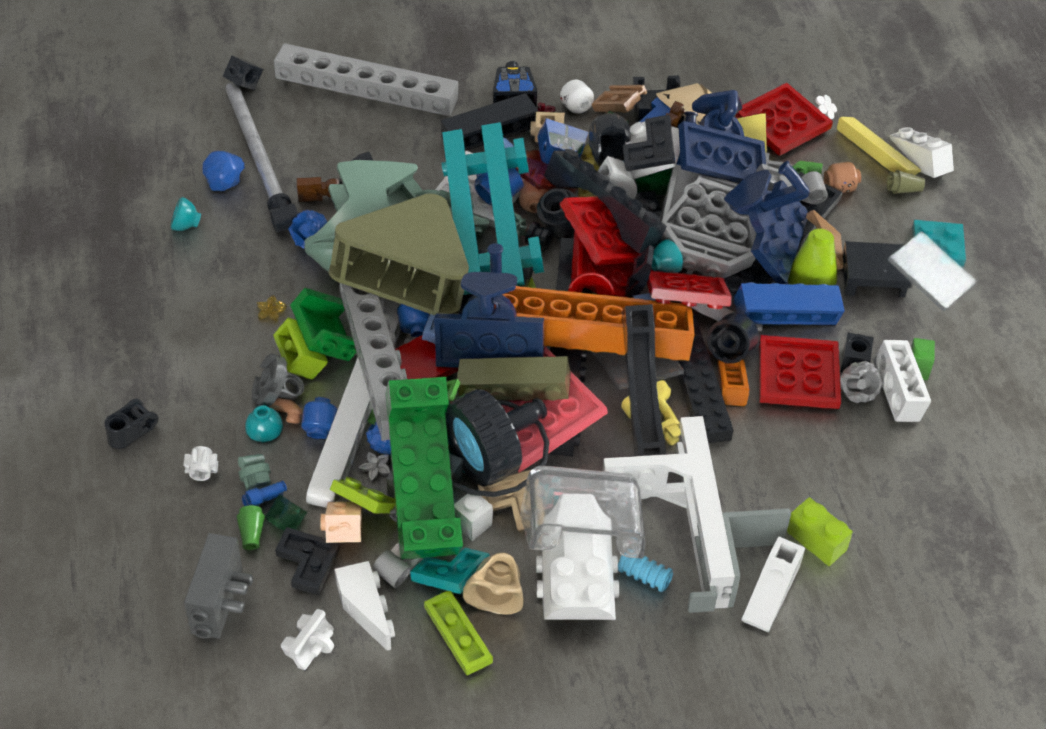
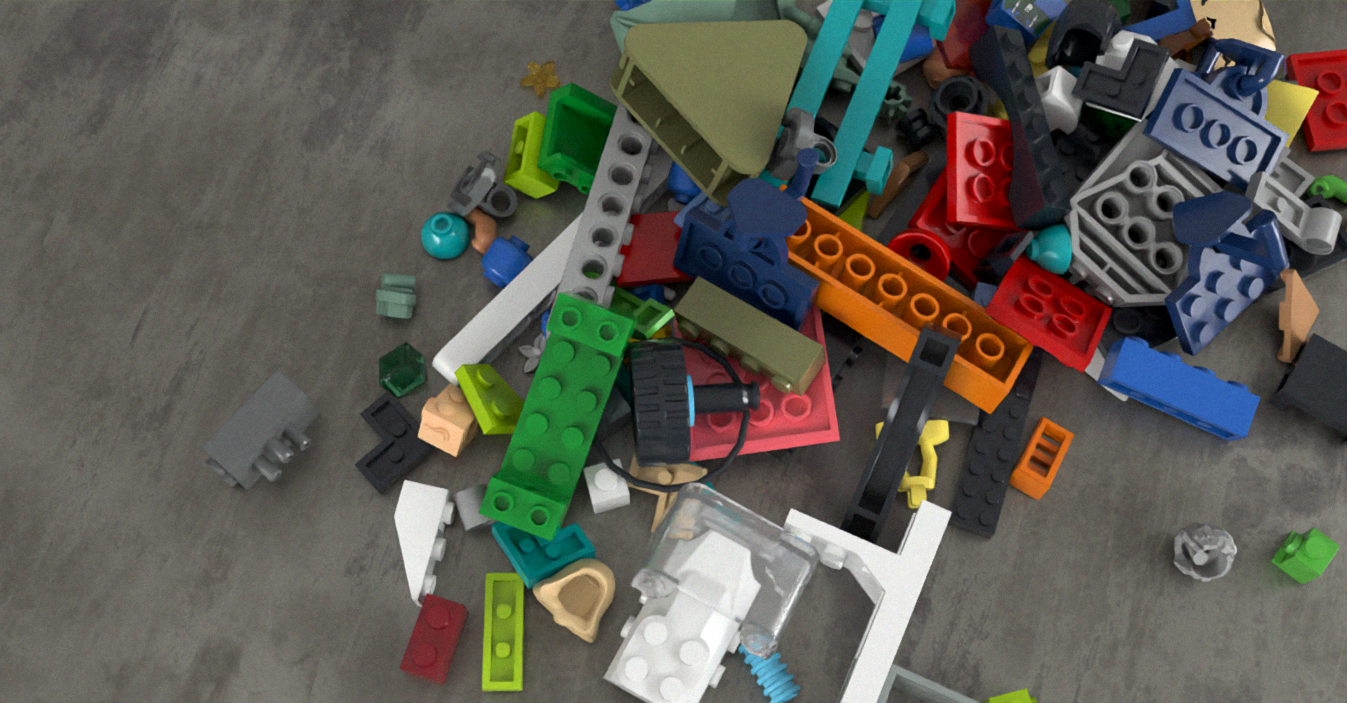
camera: 30 degrees right, 20 degrees up
black piece [104,398,159,449] -> none
white gear [183,446,218,481] -> none
bright green cone [236,505,265,550] -> none
blue piece [242,481,287,507] -> none
white hips [281,609,334,670] -> none
black piece [707,313,759,363] -> none
red plate [759,335,841,409] -> none
lime cone [788,229,838,285] -> none
black brick [840,332,874,373] -> none
white brick [873,340,931,422] -> none
none -> dark red brick [400,593,469,686]
none -> dark grey tile [766,106,838,182]
none -> medium nougat tile [867,149,930,219]

